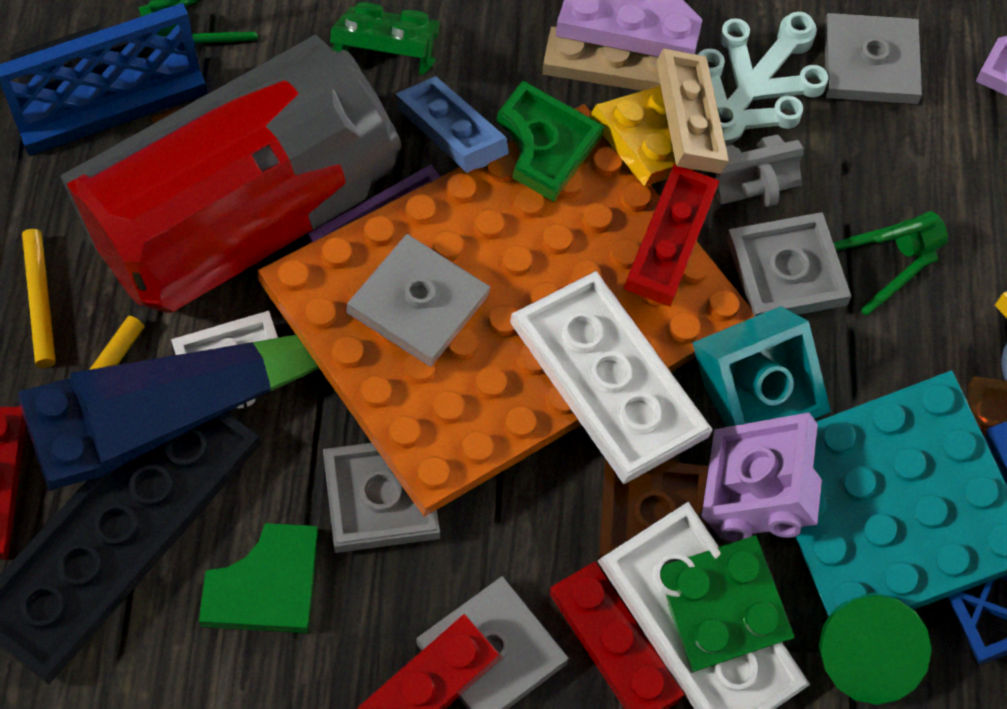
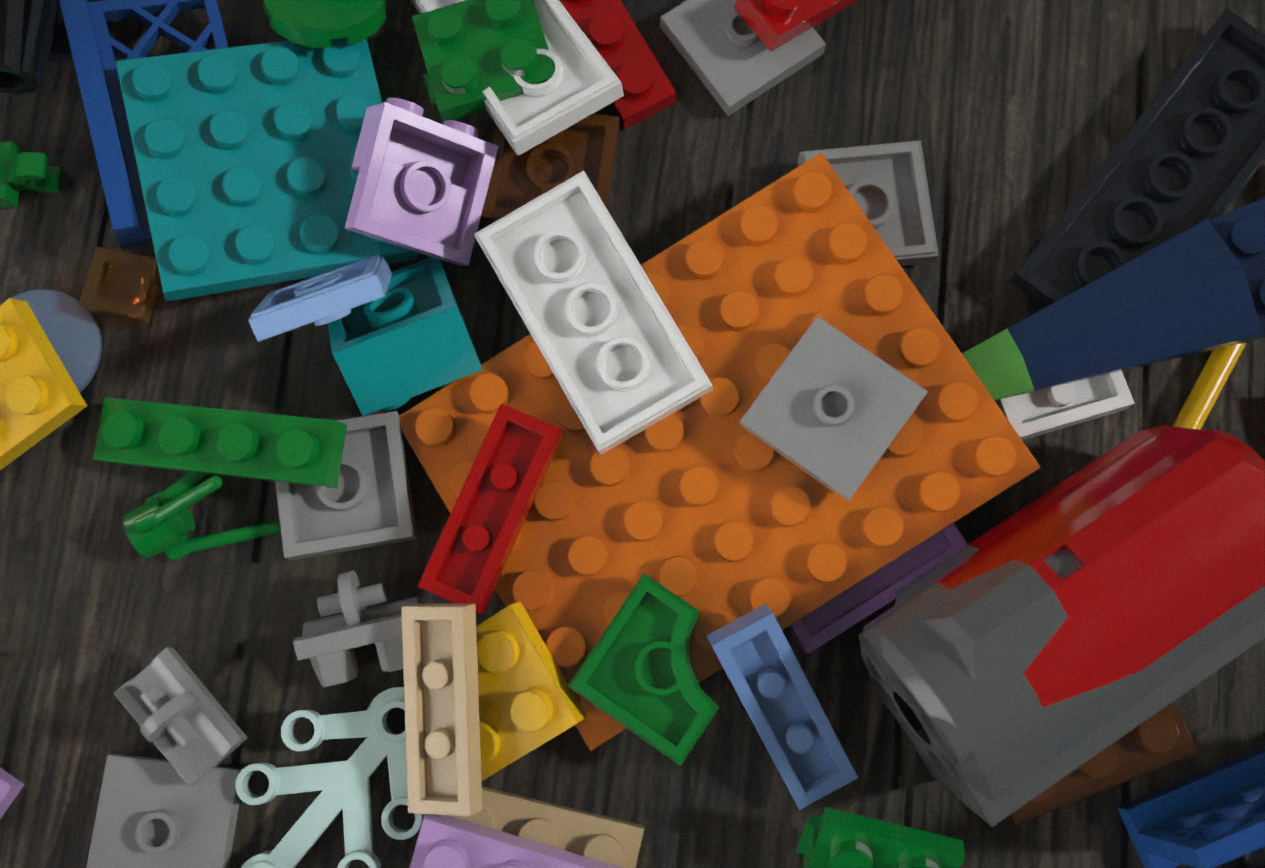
camera: 175 degrees left, 15 degrees up
green tile [199,523,319,634] -> none
none -> green plate [93,397,347,489]
none -> light grey hips [113,647,247,786]
none -> light blue plate [248,254,392,342]

